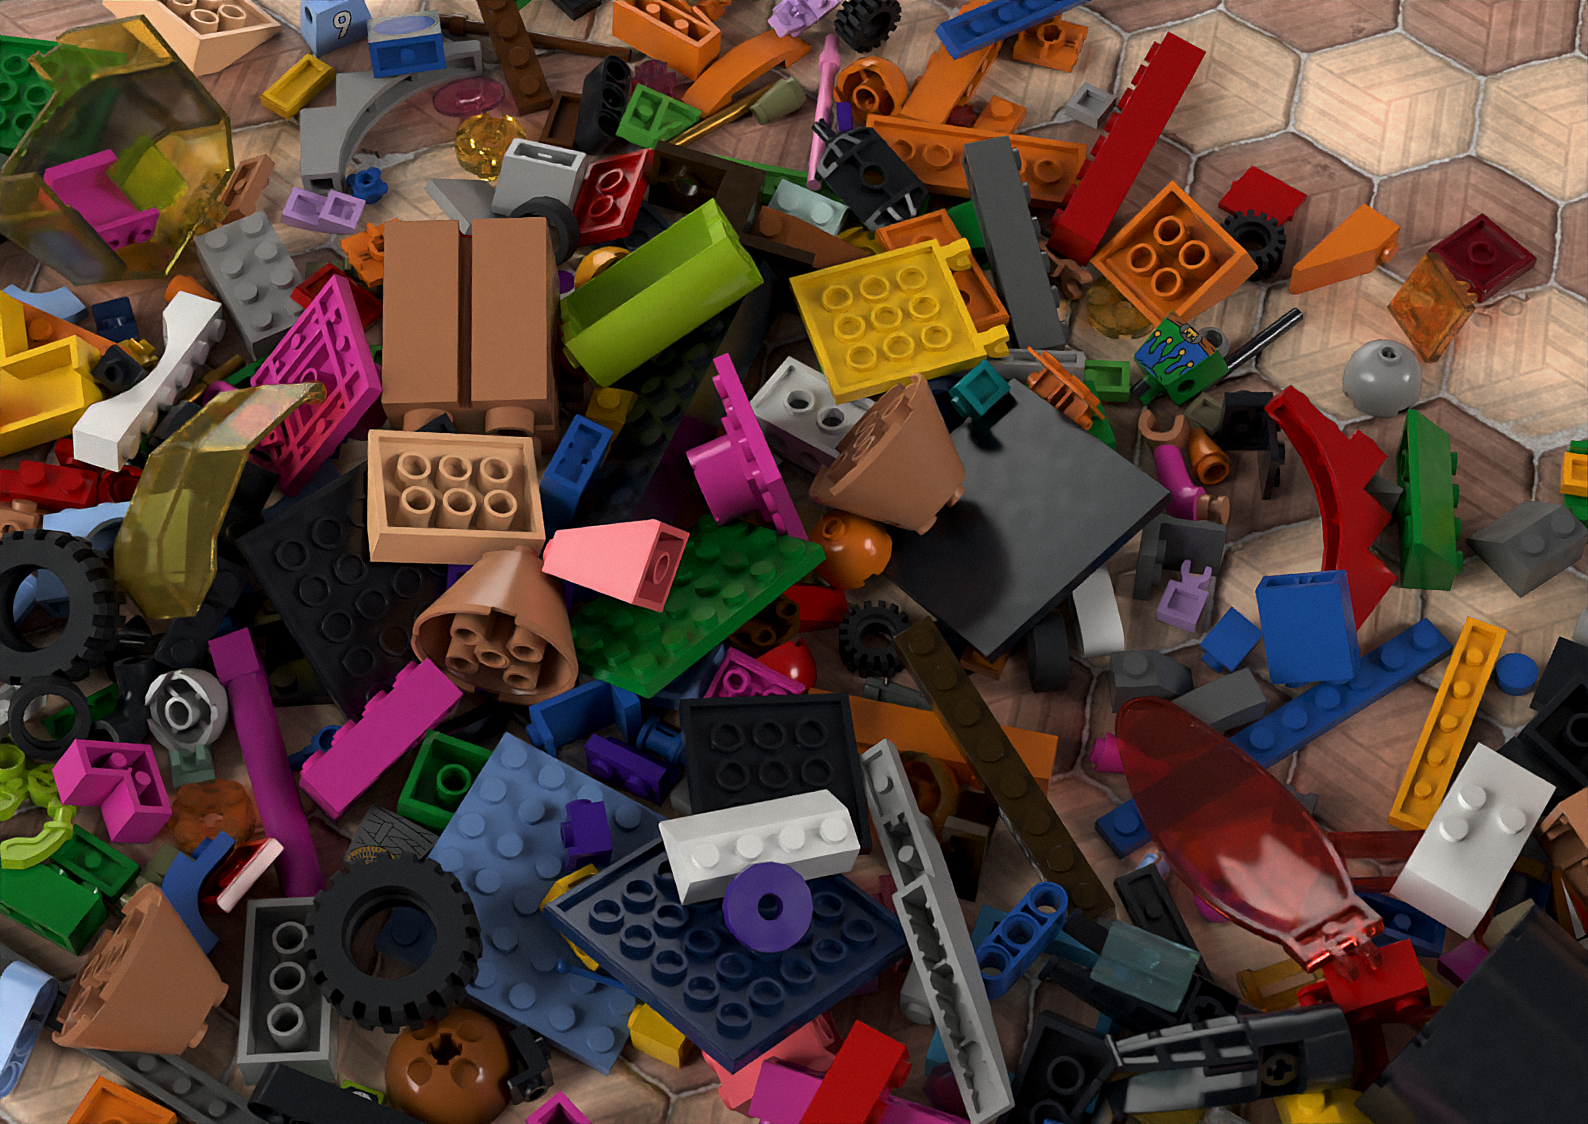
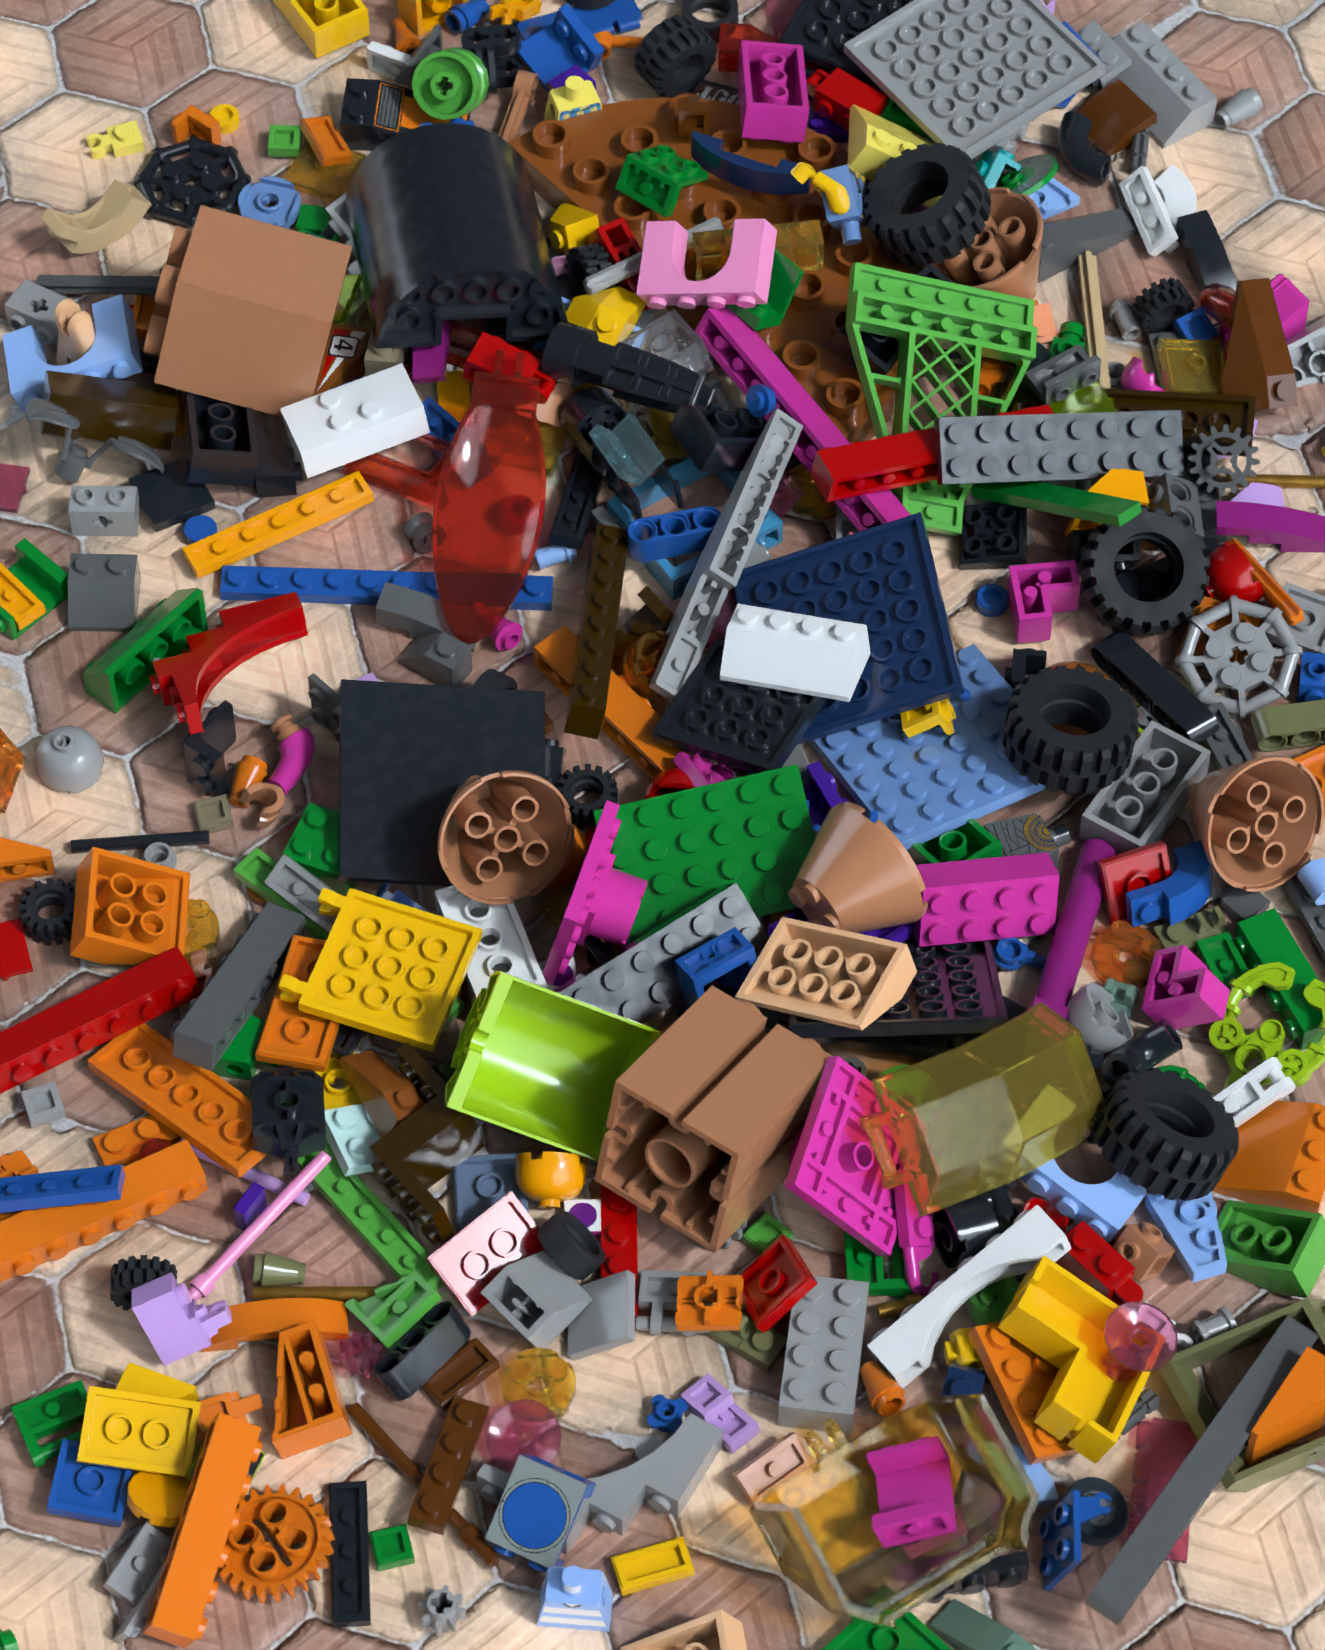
camera: 145 degrees left, 0 degrees up
black tyre [7,675,91,761] -> none
black bracket [91,344,149,395] -> none
clear neon green piece [105,133,188,212] -> none
coral slope [542,519,690,613] -> none
dark purple brick [560,799,613,872] -> none
dark purple tile [722,861,813,953] -> none
orange cylinder [834,56,908,124] -> none
dark grey axle [863,675,933,711] -> none
teal bracket [948,359,1011,421] -> none
orange hinge [1026,346,1105,430] -> none
torso [1130,310,1230,406] -> none
blue brick [1199,607,1263,675] -> none
blue brick [1255,569,1361,688] -> none

